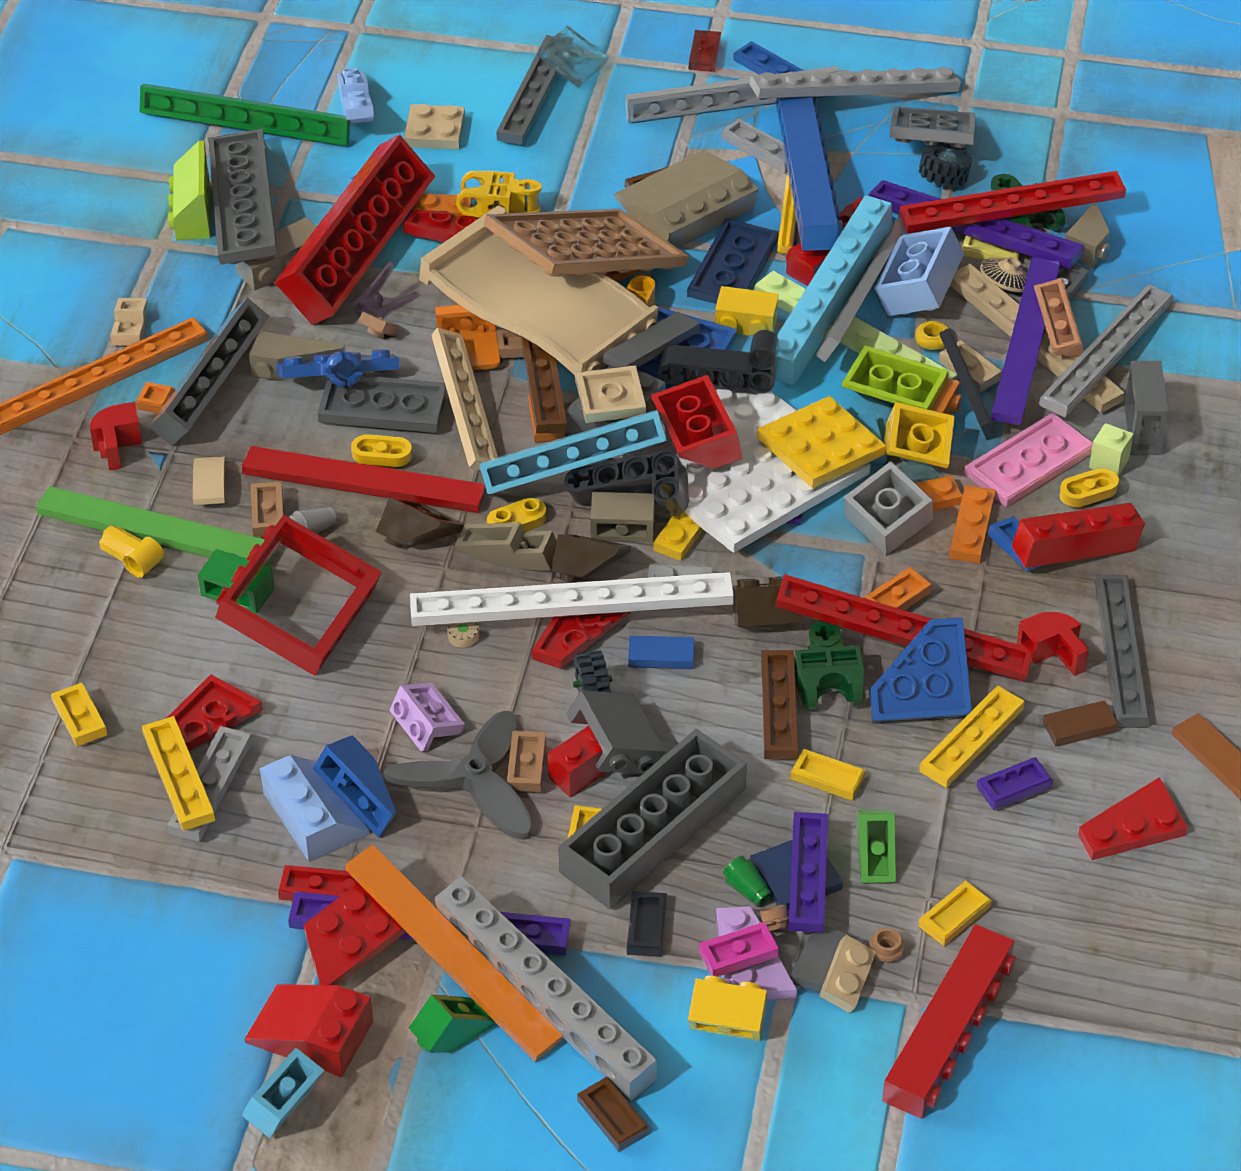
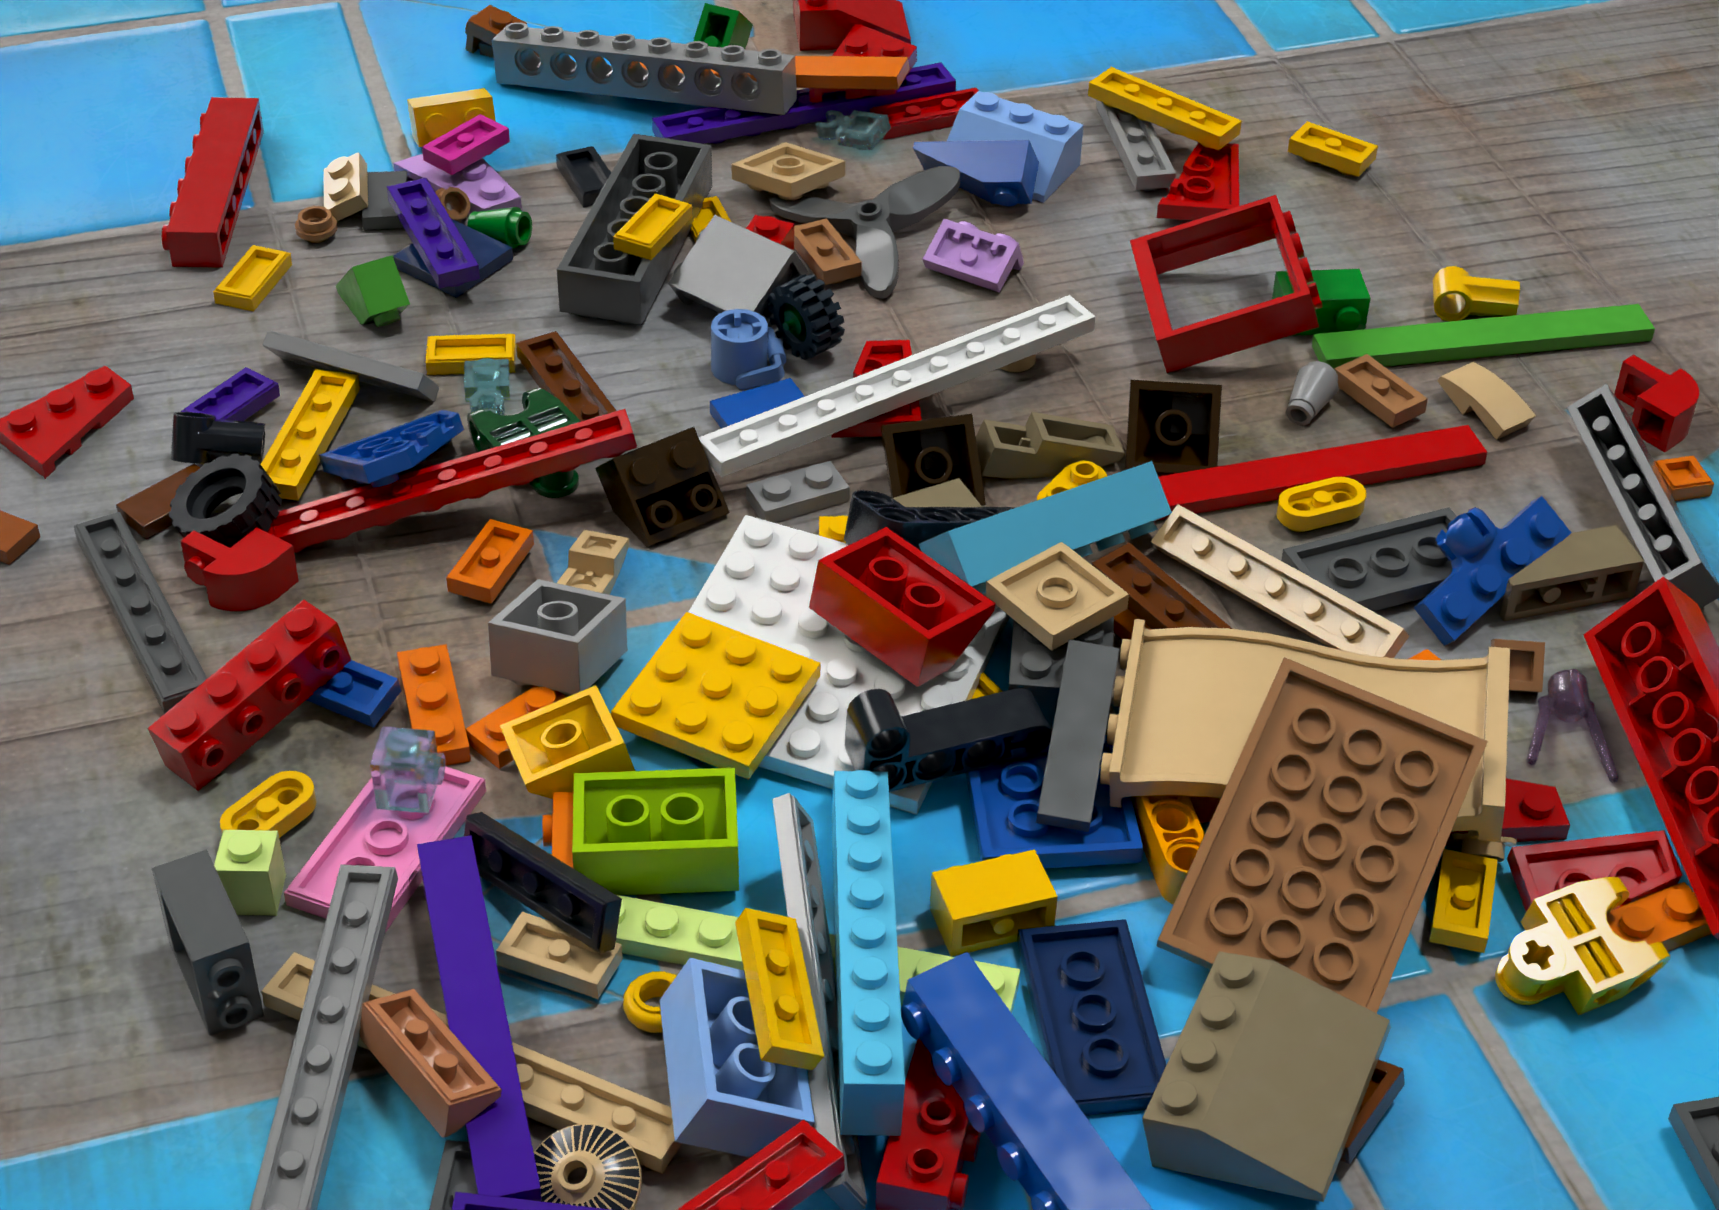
camera: 150 degrees right, 5 degrees down
none -> black tyre [169,454,282,548]
none -> black piece [171,412,266,464]
none -> light grey tile [262,330,439,402]
none -> clear light blue brick [370,727,445,813]
none -> clear light blue plate [464,358,510,415]
none -> dark orange bracket [465,5,527,53]
none -> tan slope [557,530,629,595]
none -> yellow tile [613,194,692,260]
none -> medium blue piece [711,309,787,390]
none -> tan plate [731,142,845,200]
none -> yellow plate [735,908,824,1070]
none -> clear light blue plate [816,110,891,150]

